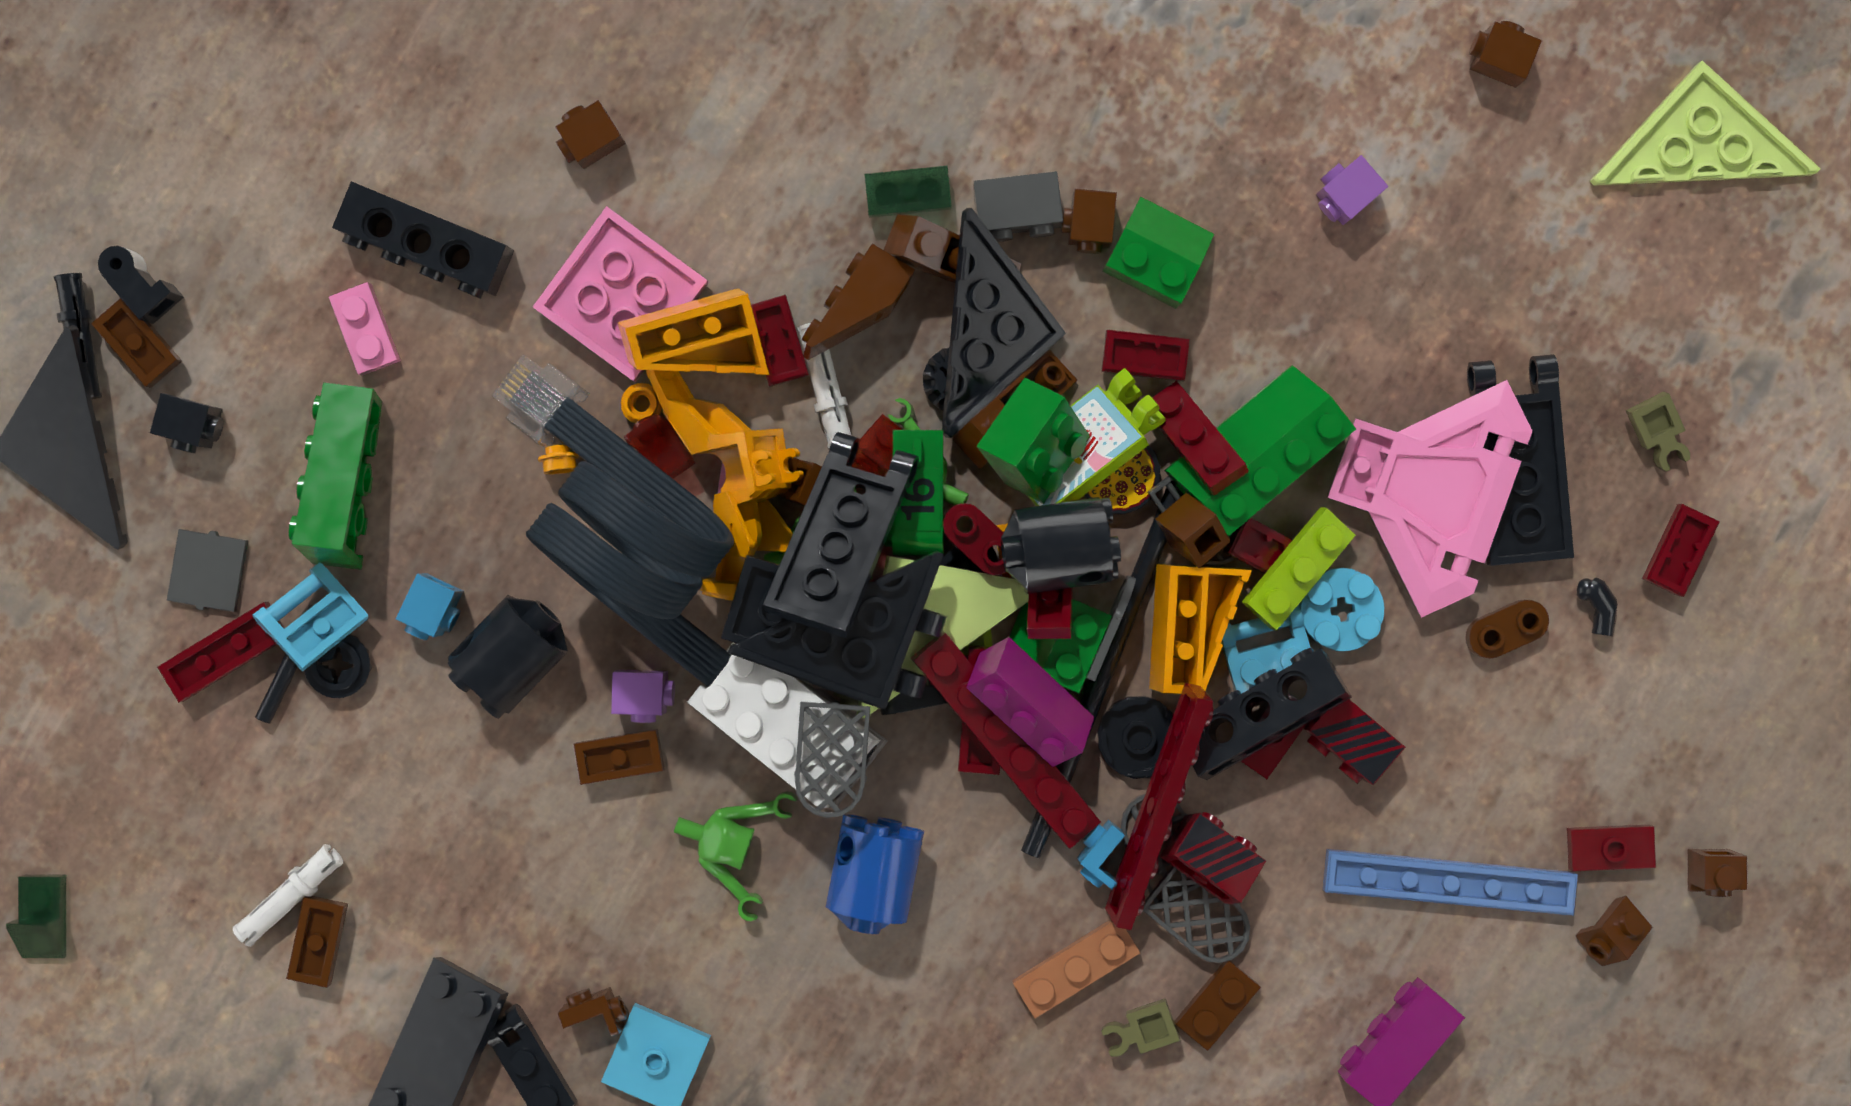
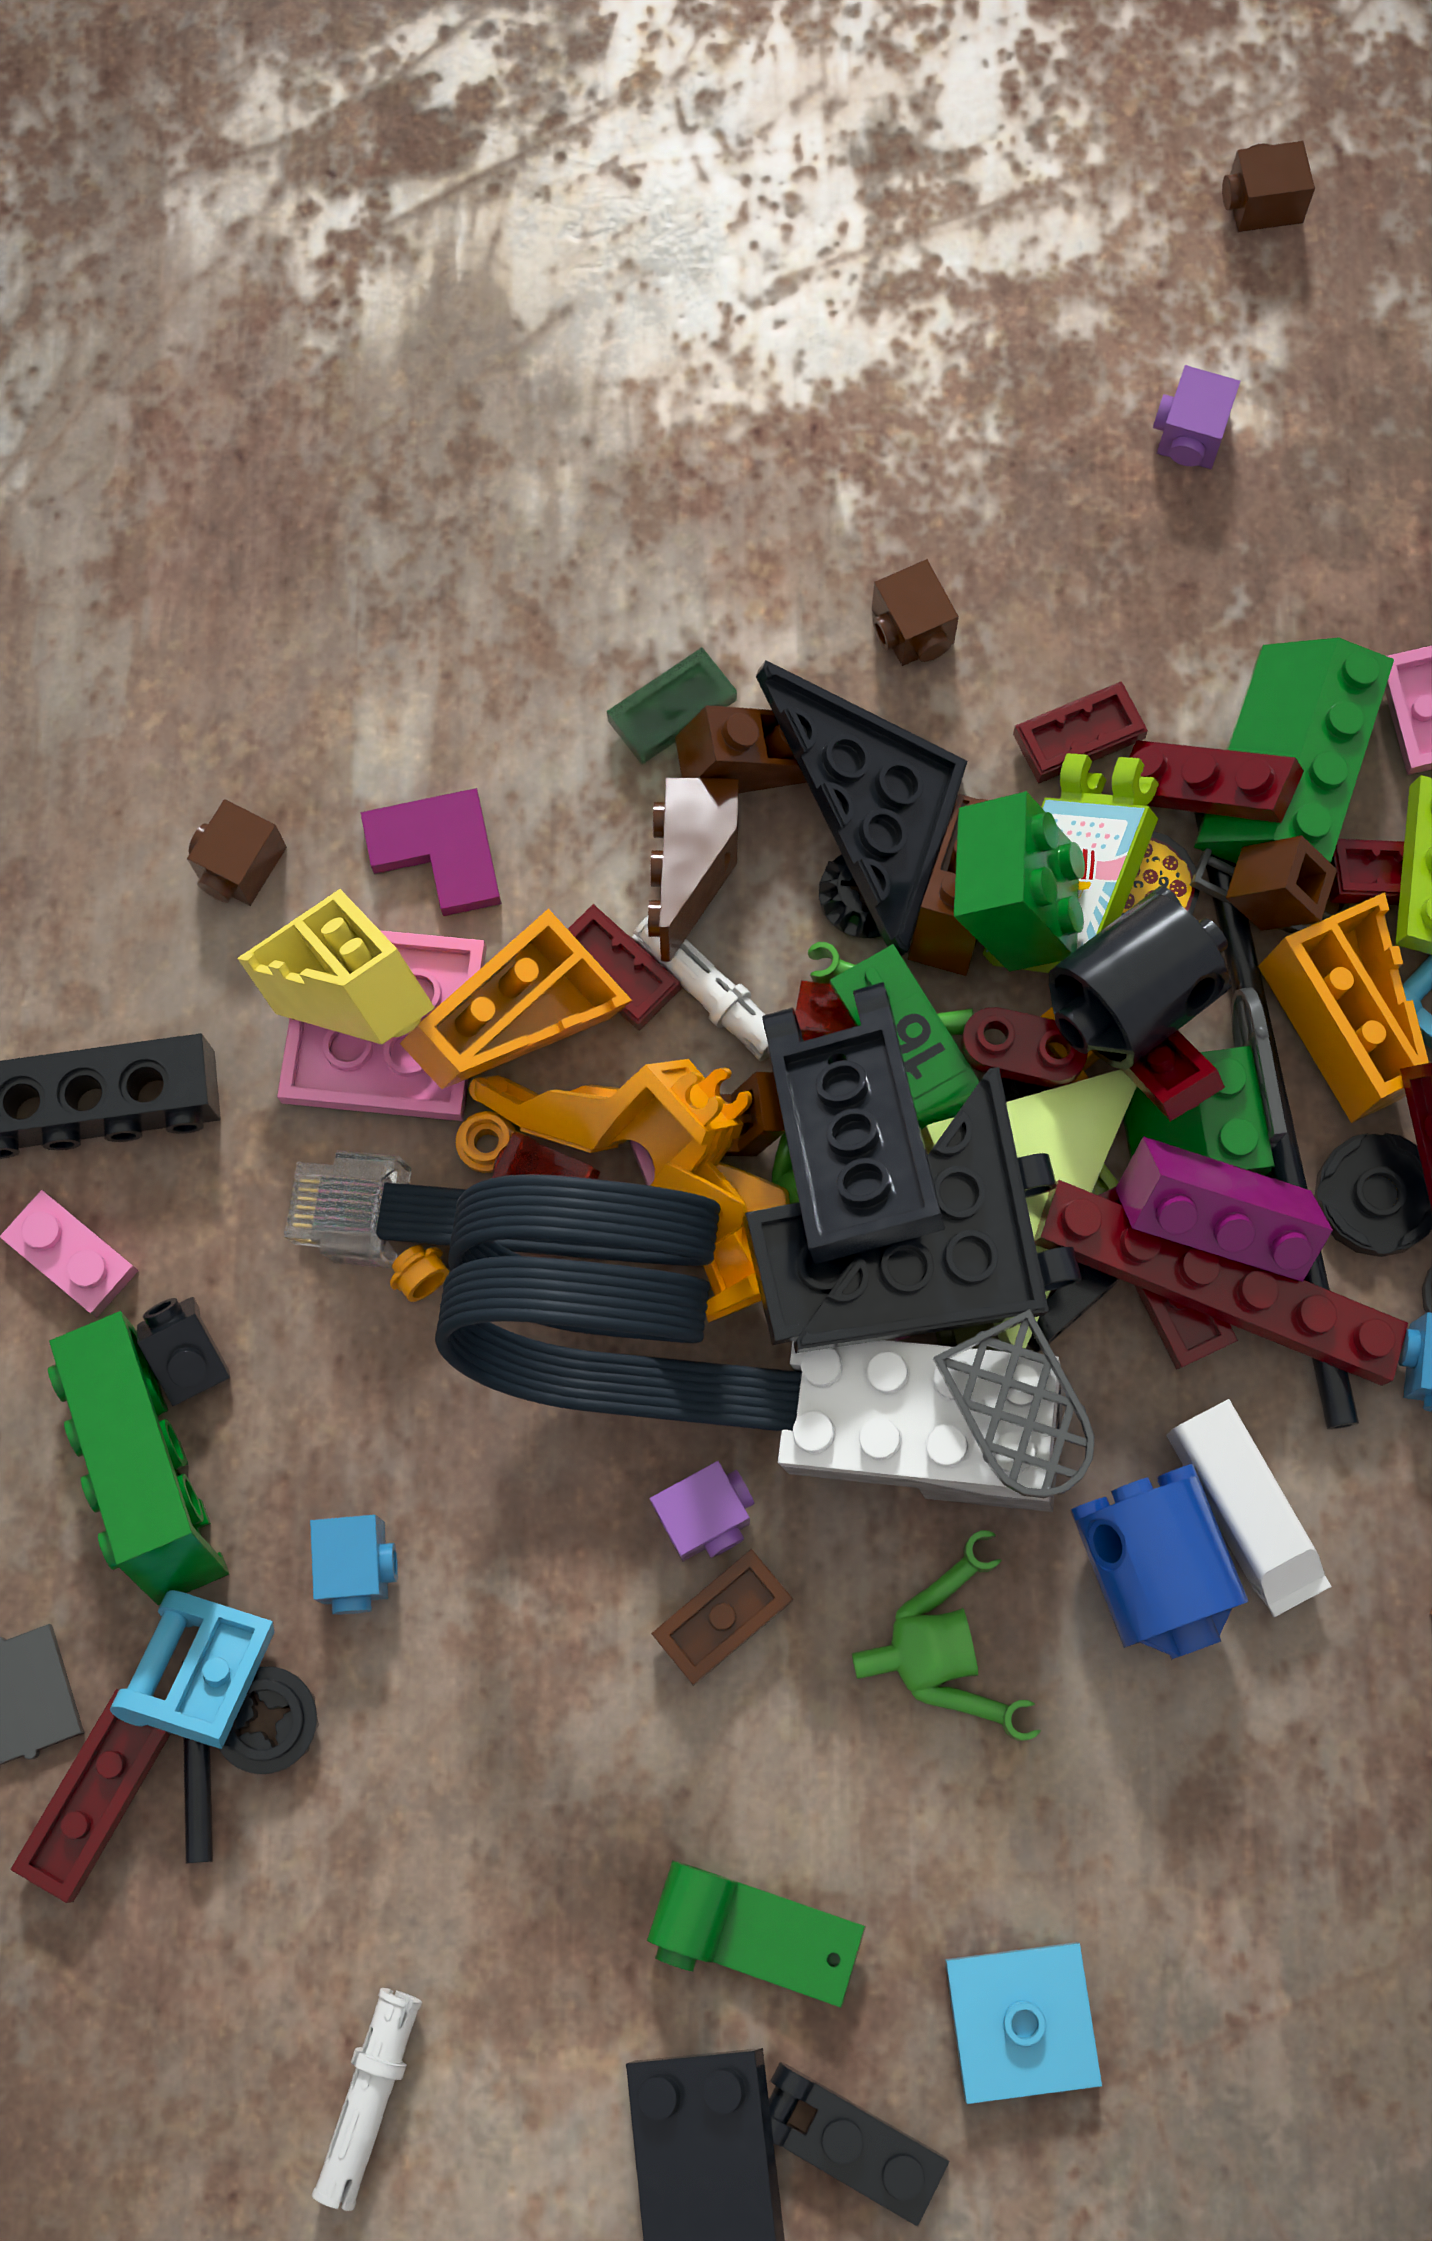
camera: 30 degrees left, 15 degrees down
reddish brown plate [286,896,348,988] -> none
black cylinder [447,595,568,719] -> none
reddish brown bracket [558,987,627,1036] -> none
dark grey brick [973,171,1063,242] -> none
green slope [1102,197,1214,309] -> none
none -> black bracket [137,1297,230,1406]
none -> light yellow wedge [237,889,435,1045]
none -> magenta tile [360,788,502,916]
none -> green door [647,1860,866,2008]
none -> white piece [1166,1399,1332,1617]

